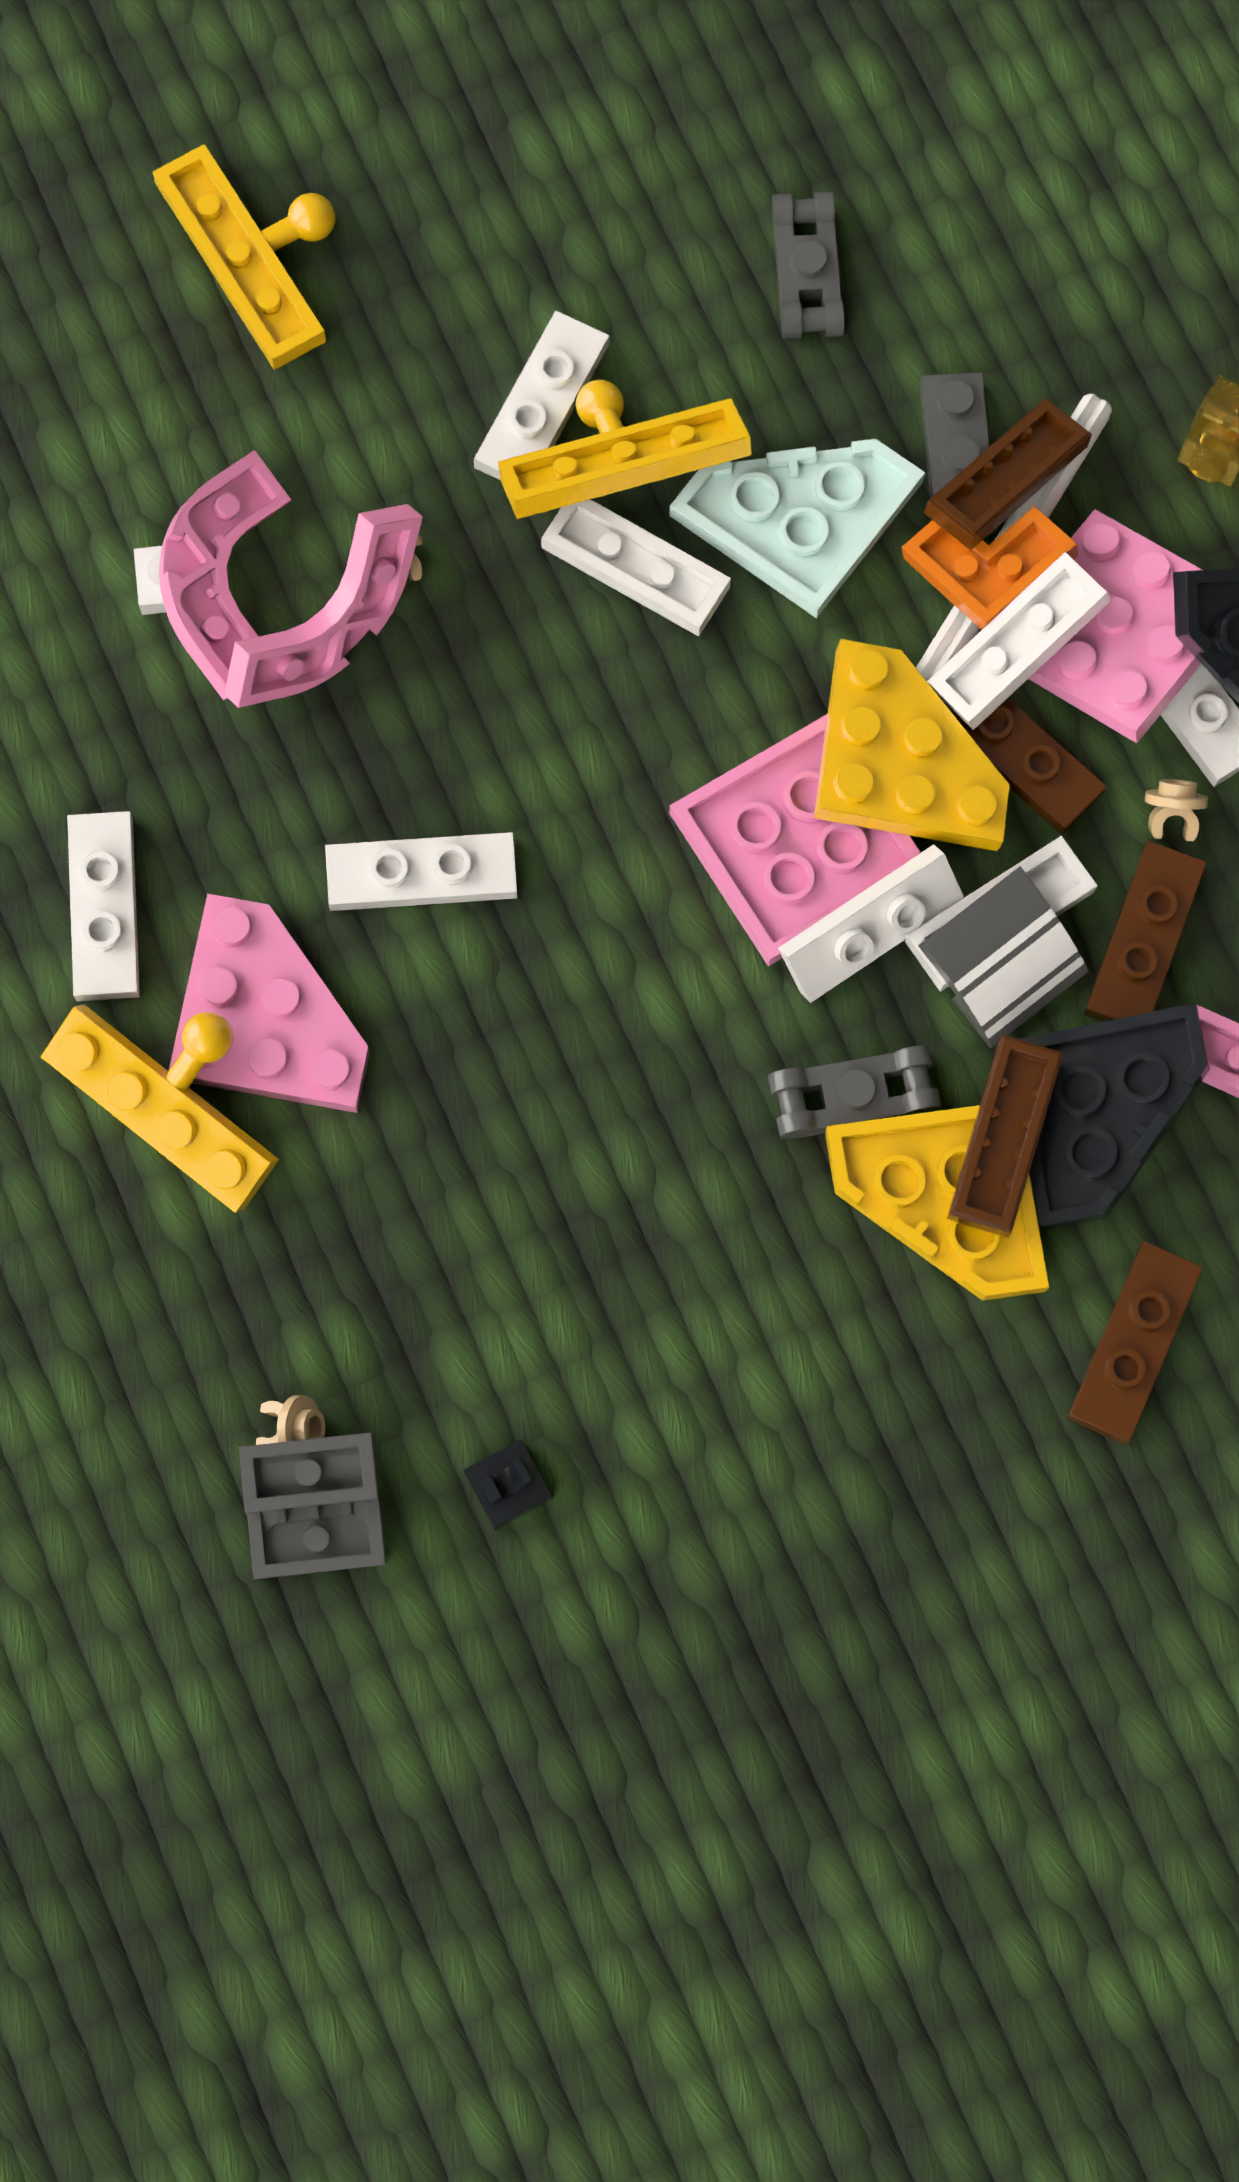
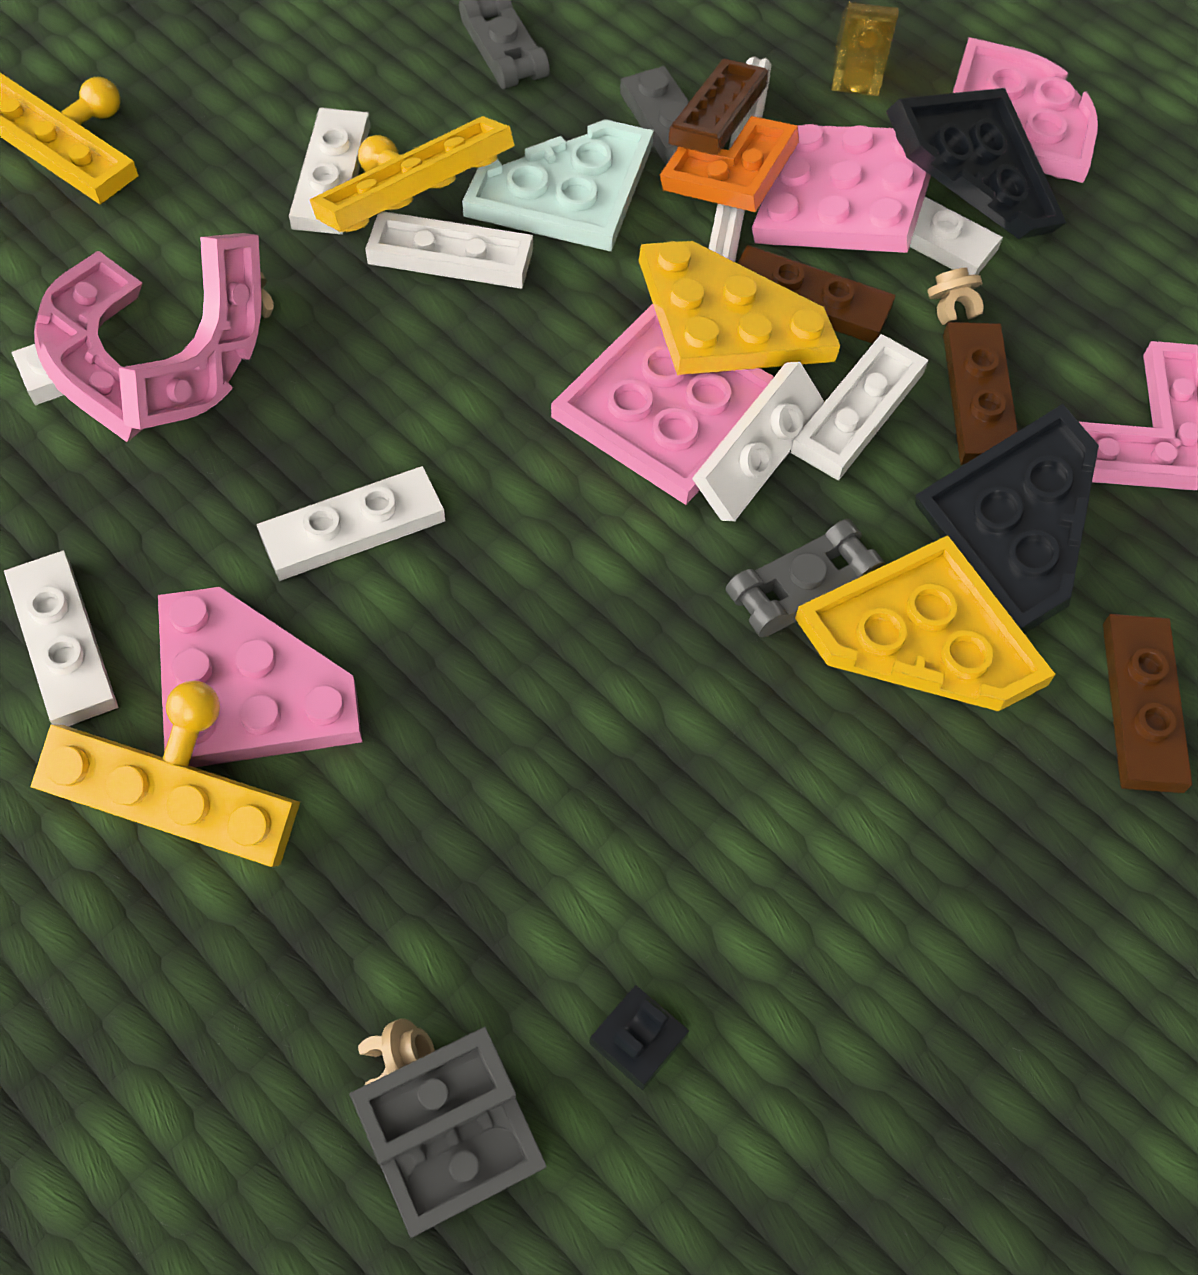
camera: 20 degrees left, 15 degrees down
dark grey slope [918,866,1089,1048] -> none
white plate [928,552,1111,730] -> none
reddish brown plate [946,1034,1063,1238] -> none

